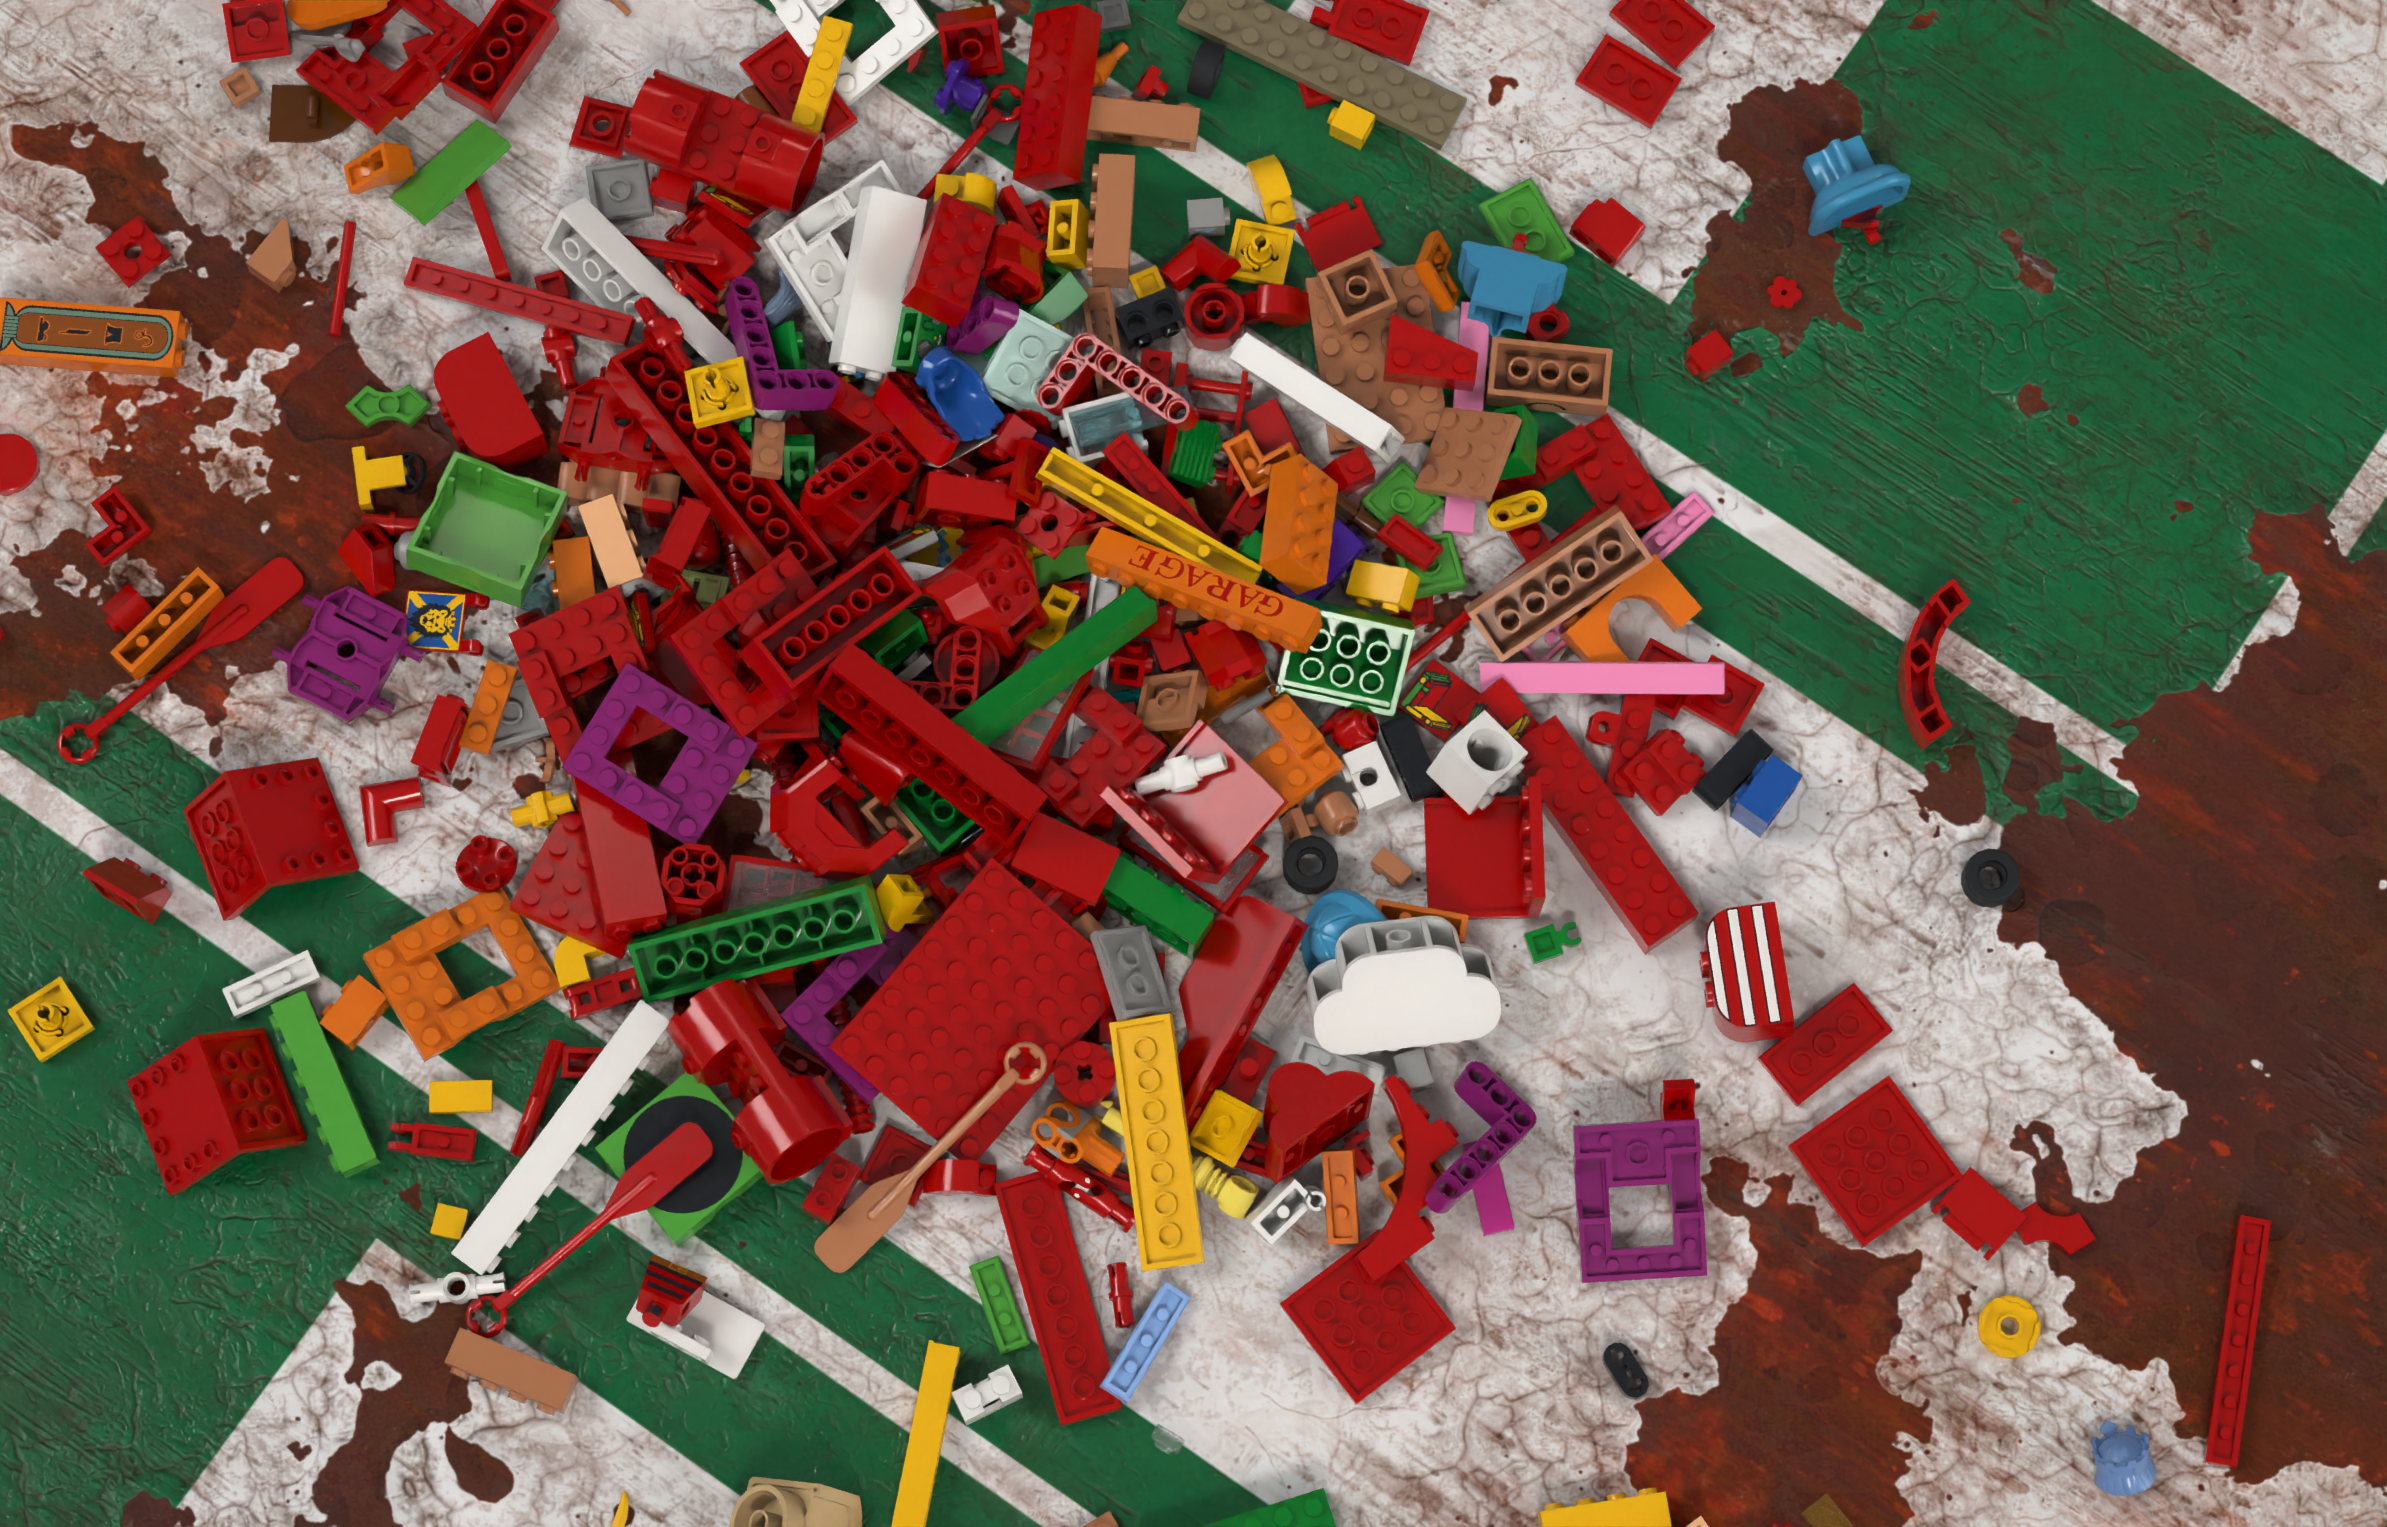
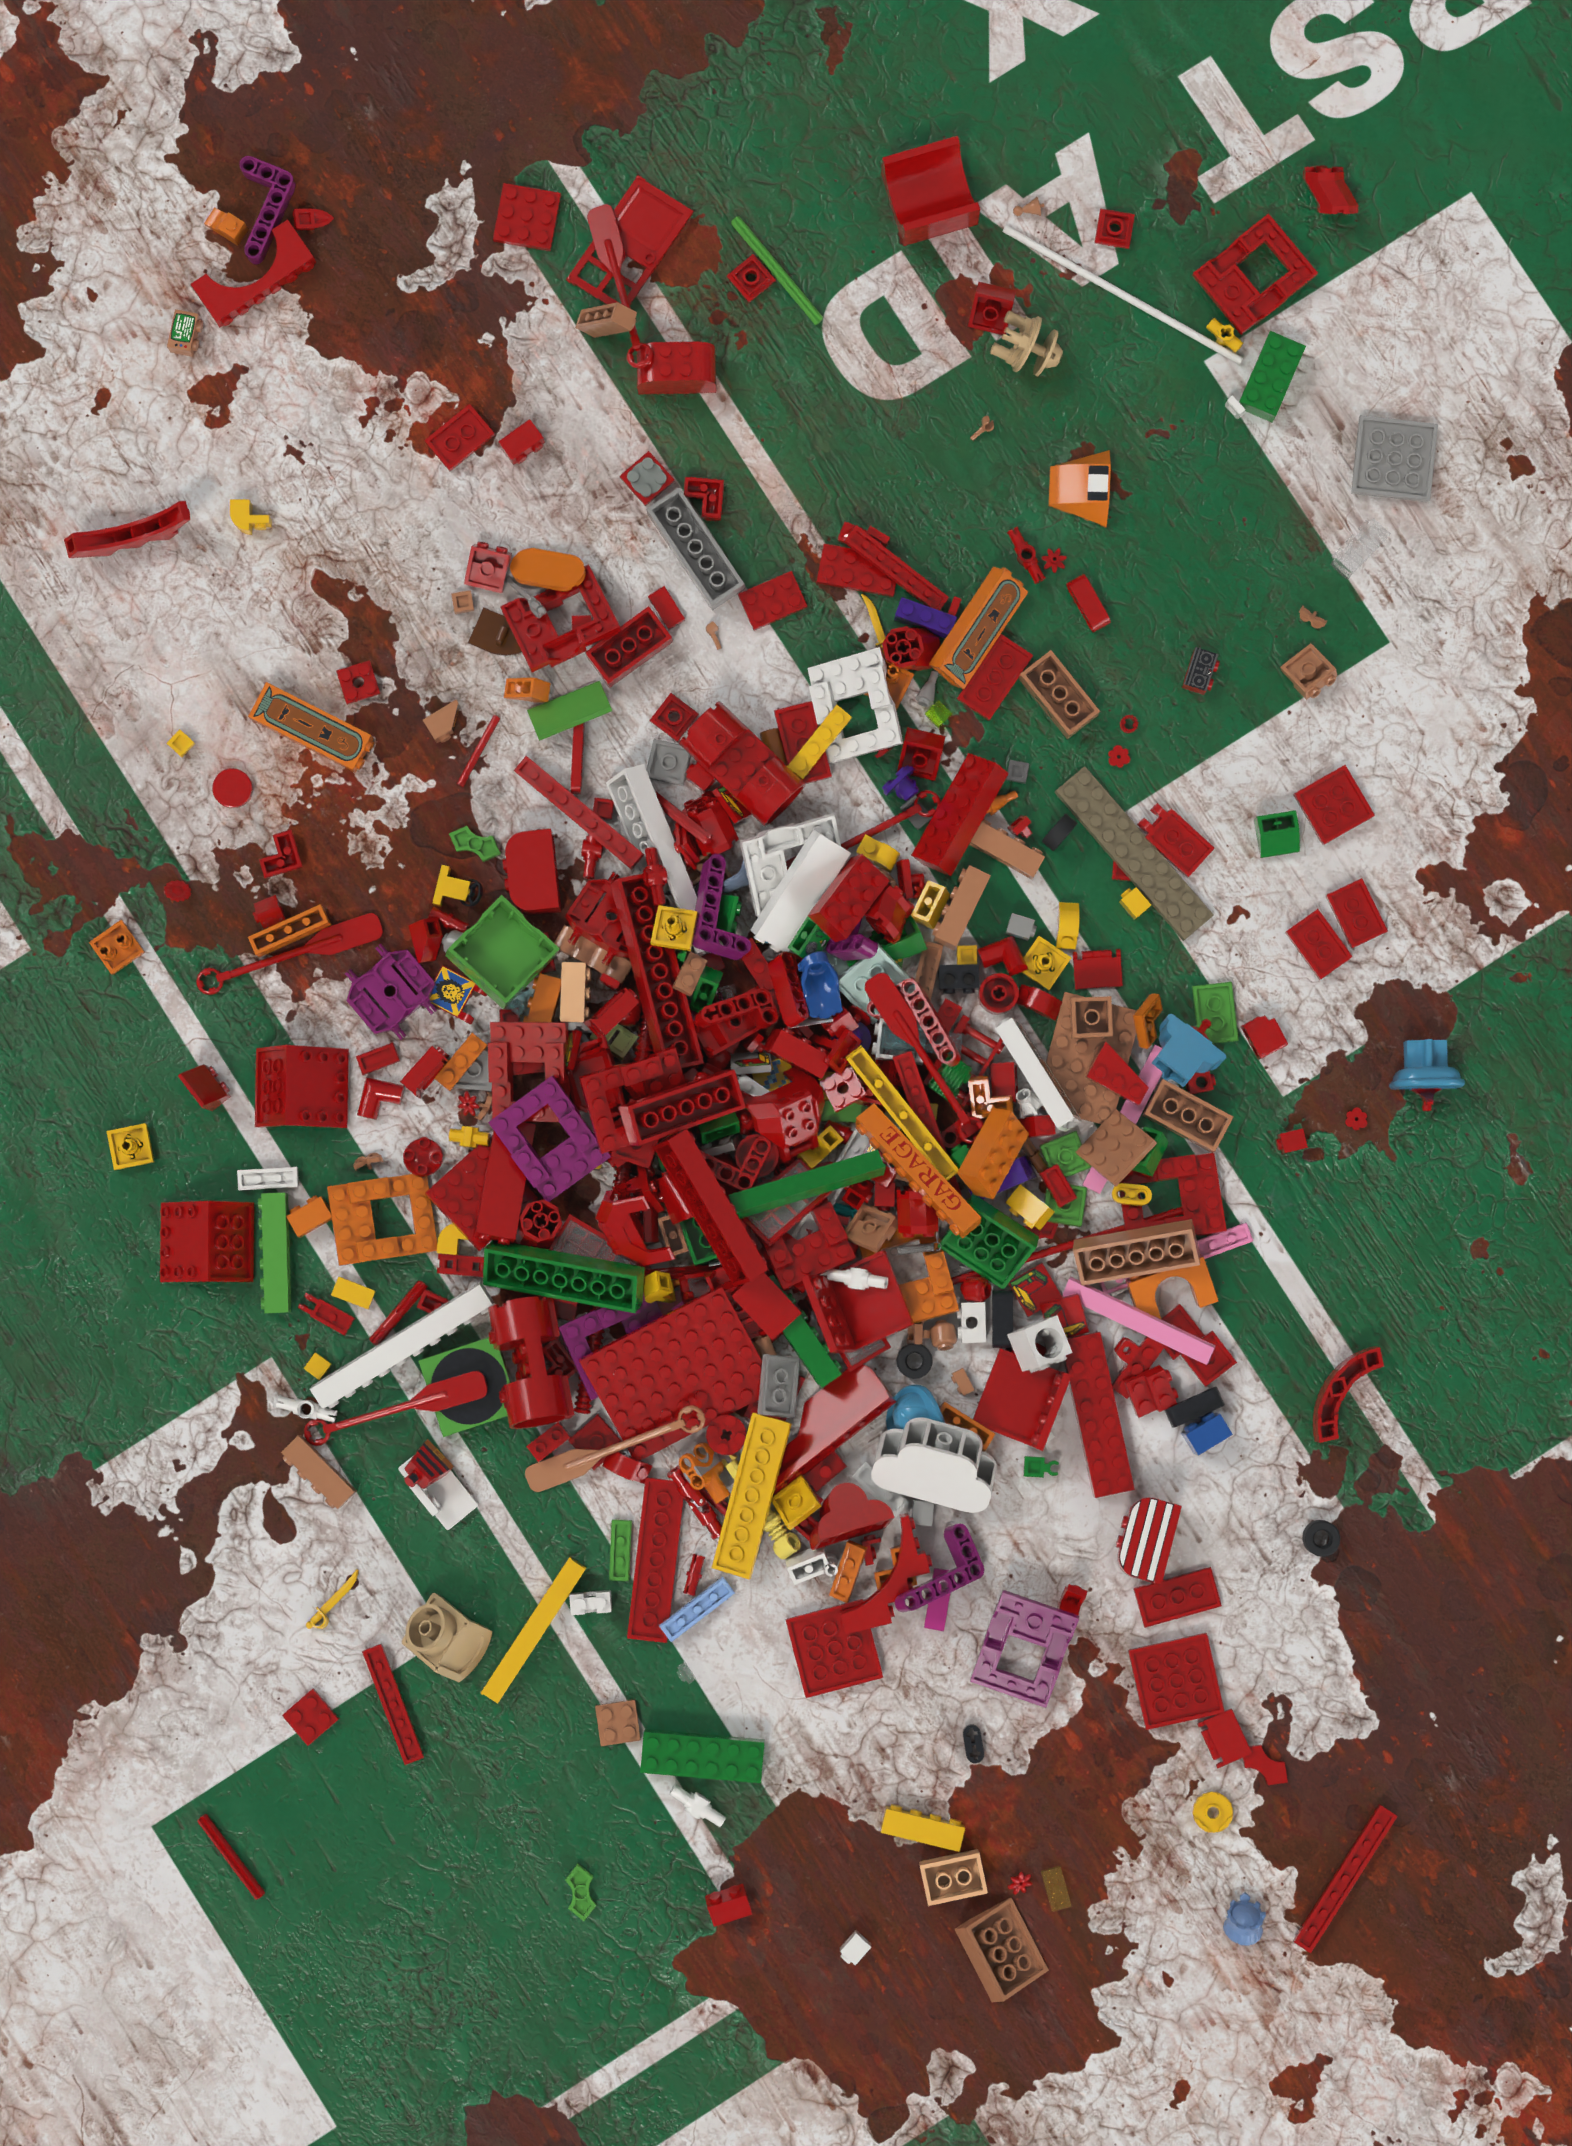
camera: 25 degrees right, 10 degrees up
none -> nougat piece [353,1153,384,1171]
none -> red tile [356,1042,400,1075]
none -> red plant [458,1091,480,1116]
none -> red piece [865,973,984,1144]
none -> white rock [1015,1089,1043,1119]

